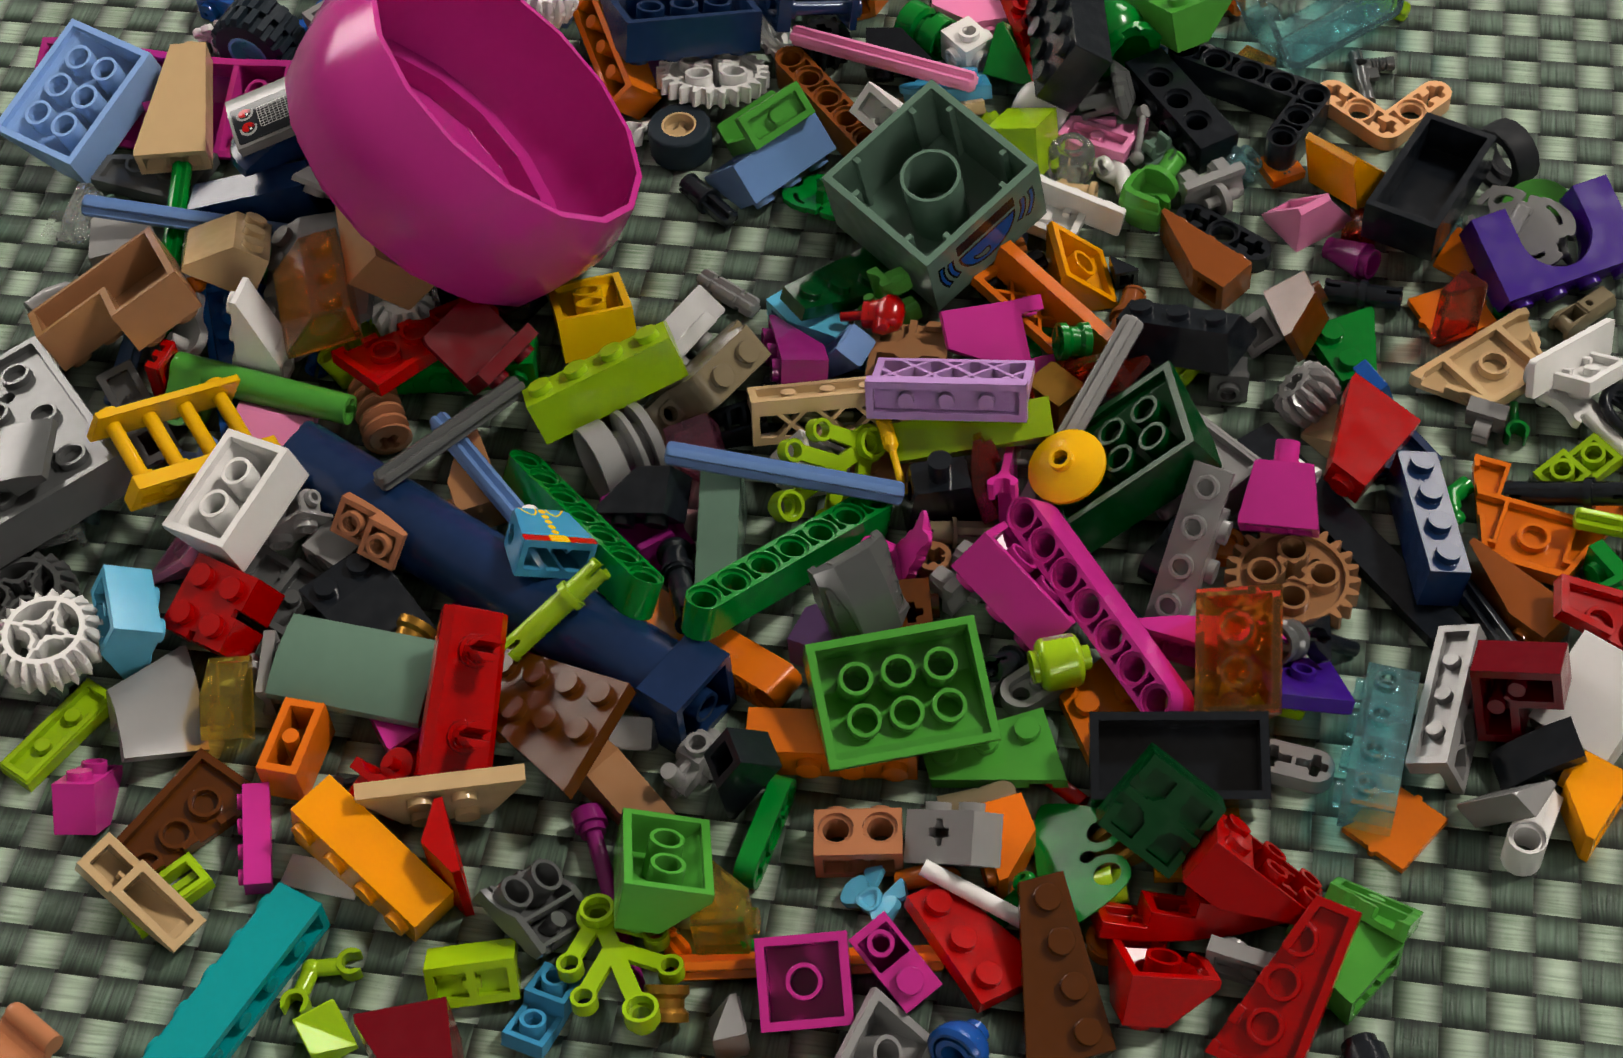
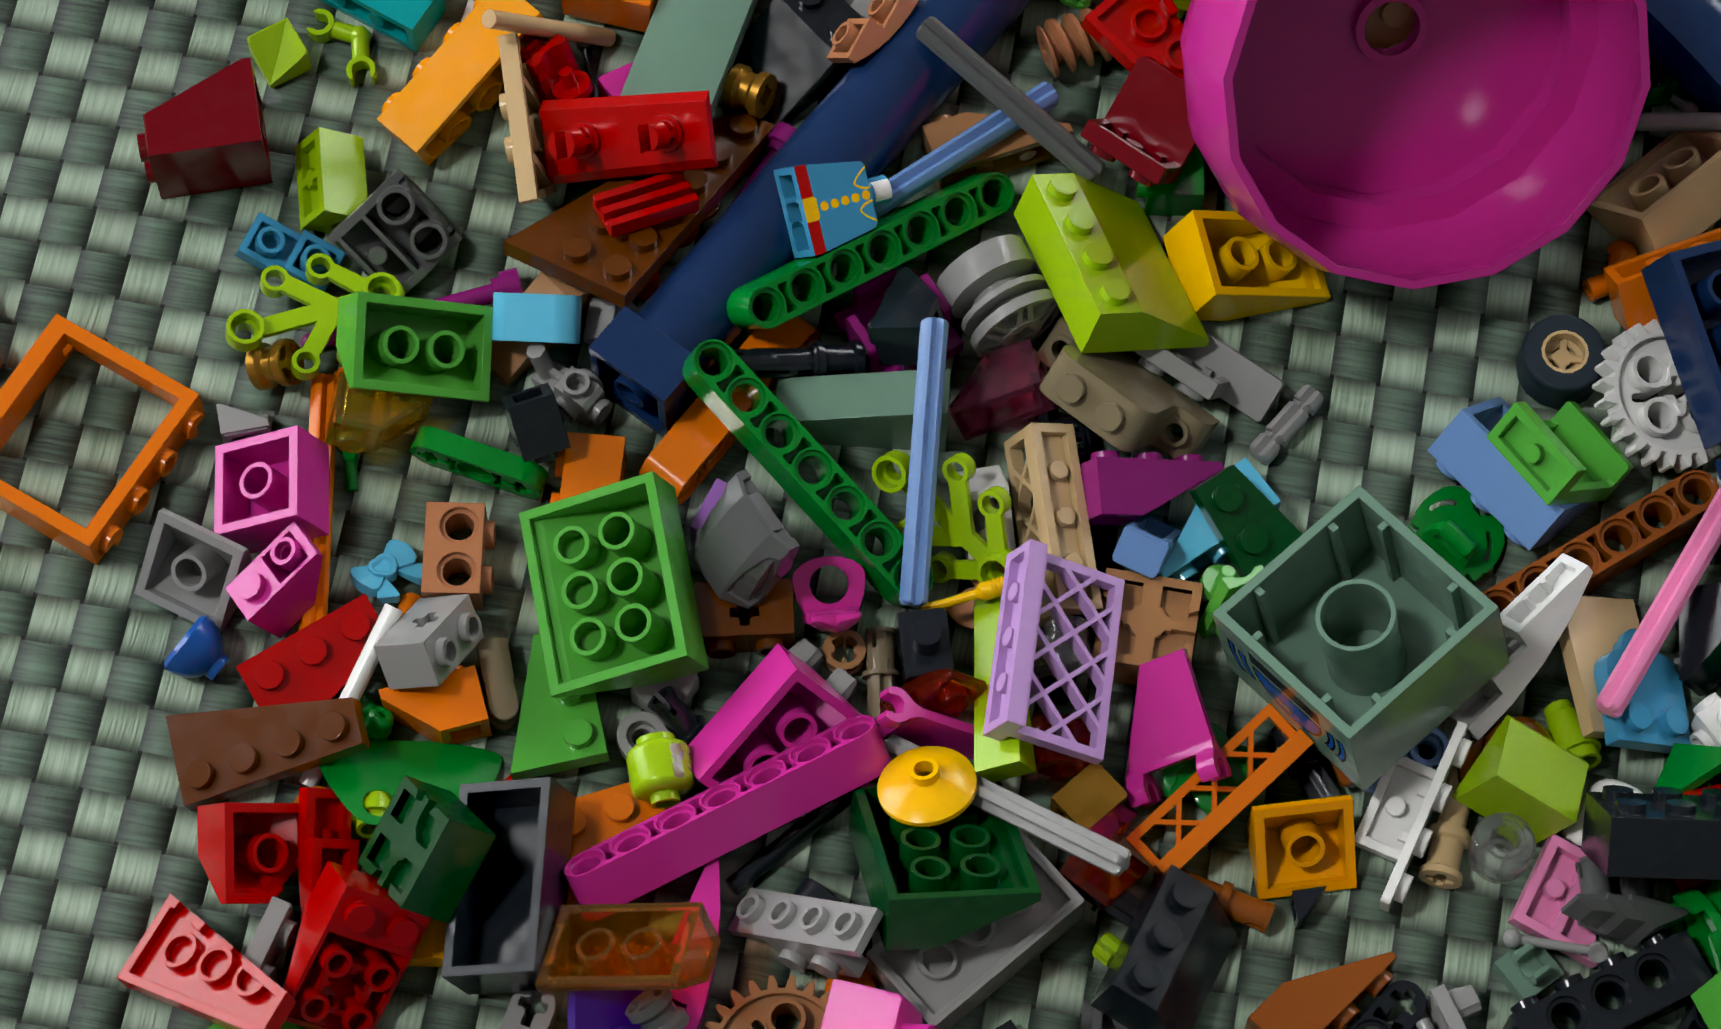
camera: 85 degrees right, 15 degrees up
red slope [420,797,475,917] -> none
lime pin [505,557,611,662] -> none
white hand [626,119,650,147] -> none
black axle [679,173,738,228] -> none
red piece [840,294,905,335] -> none
green wheel [1052,322,1094,361] -> none
white arm [1093,155,1131,200] -> none
bright green piece [1118,149,1186,232] -> none
none -> tan bar [482,9,616,47]
none -> medium azure beam [492,292,582,344]
none -> red tile [593,171,699,238]

